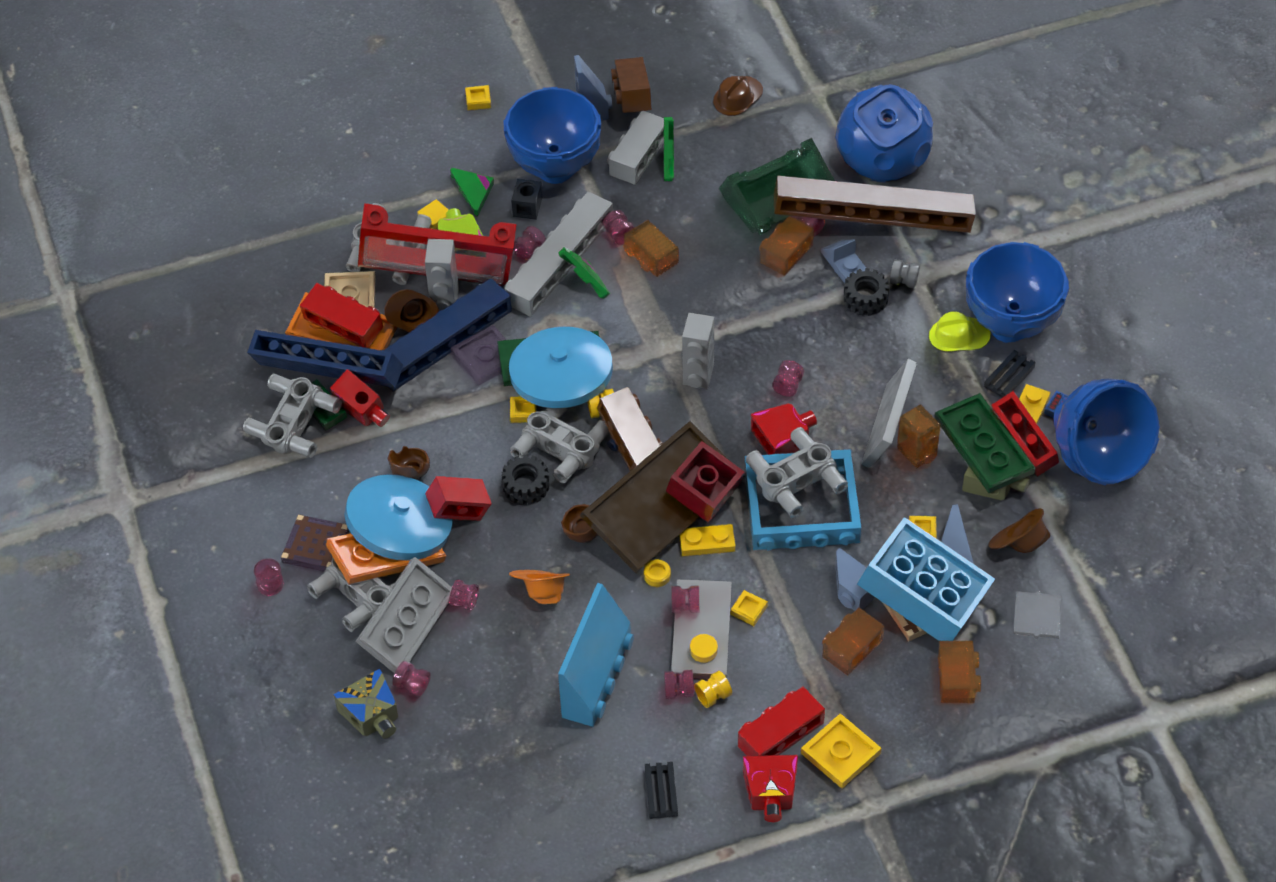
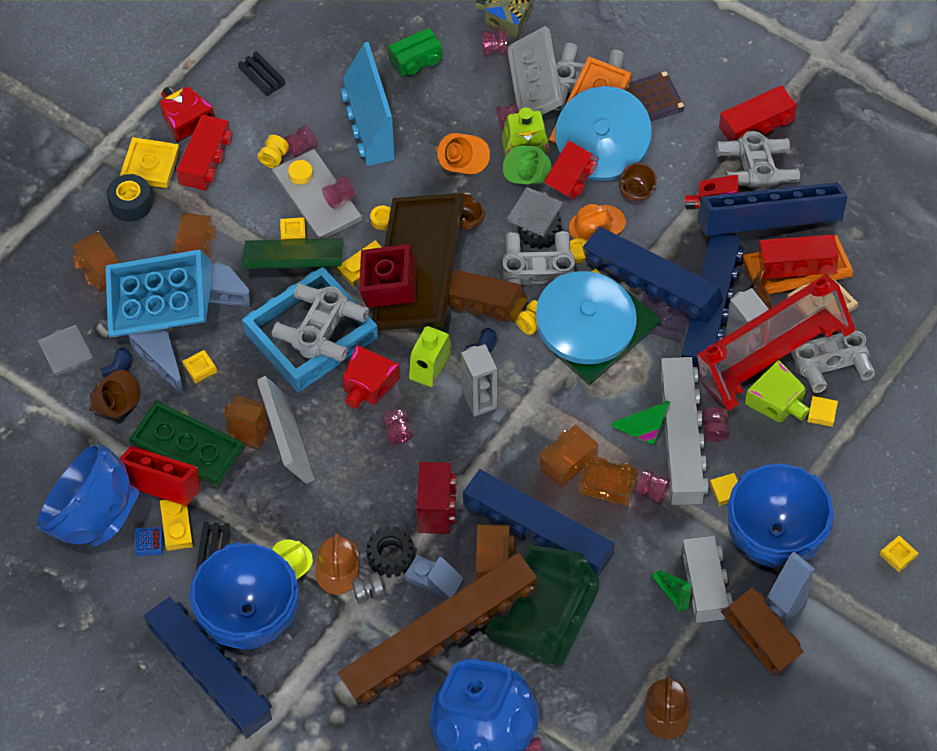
camera: 145 degrees right, 5 degrees up
clear pink wheel [254,558,284,596] -> none
green tile [450,167,494,216] -> none
black brick [511,178,543,220] -> none
none -> dark blue arm [100,348,131,378]
none -> black wheel [107,174,153,222]
none -> dark blue brick [144,596,272,739]
none -> dark green tile [242,238,344,269]
none -> dark orange piece [316,533,359,595]
none -> green brick [387,28,443,77]
none -> lime torso [409,326,452,388]
none -> dark red brick [417,462,457,534]
none -> dark blue brick [463,469,614,579]
none -> dark blue arm [465,328,496,352]
none -> lime torso [501,107,550,157]
none -> bright green piece [503,145,552,185]
none -> clear piece [507,187,563,236]
none -> clear orange brick [539,424,598,488]
none -> orange piece [569,204,626,241]
none -> yellow tile [569,238,587,264]
none -> dark blue brick [582,227,723,322]
none -> yellow tile [709,473,738,506]
none -> red brick [719,85,797,141]

